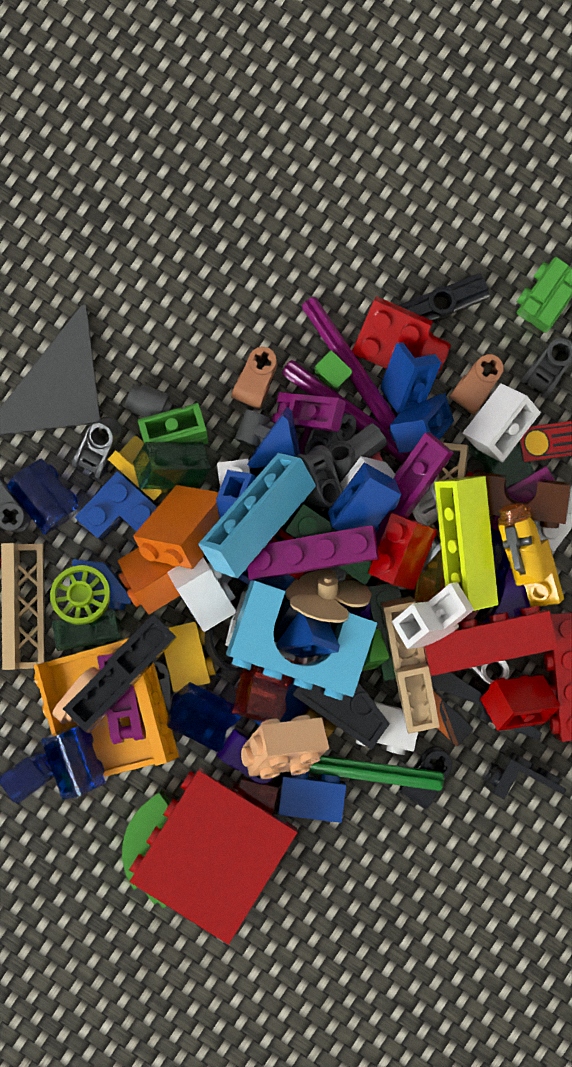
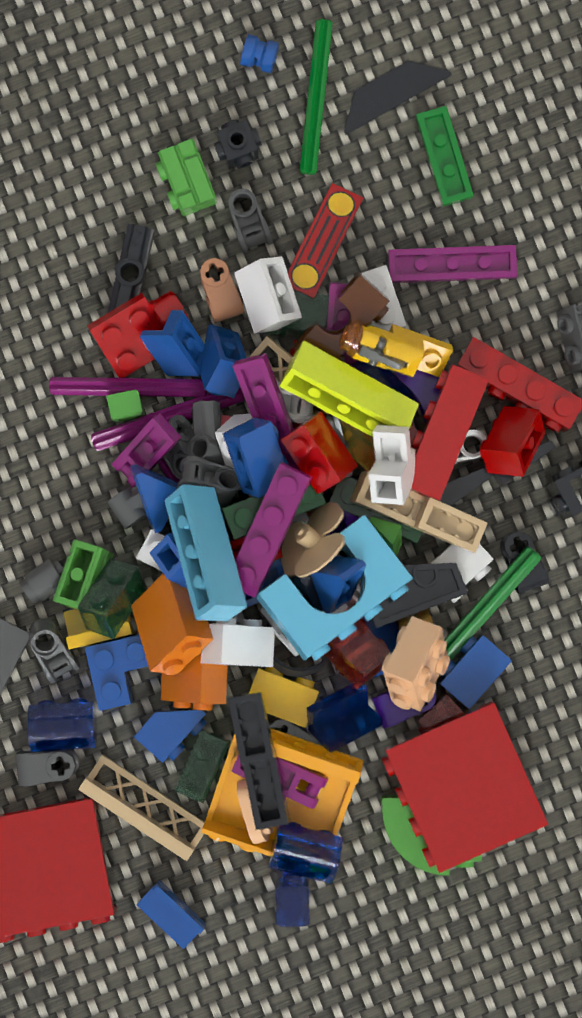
camera: 50 degrees left, 0 degrees up
lime wheel [50,565,111,625] -> none
nougat piece [231,346,278,410] -> none
black sticker [433,691,473,746] -> none

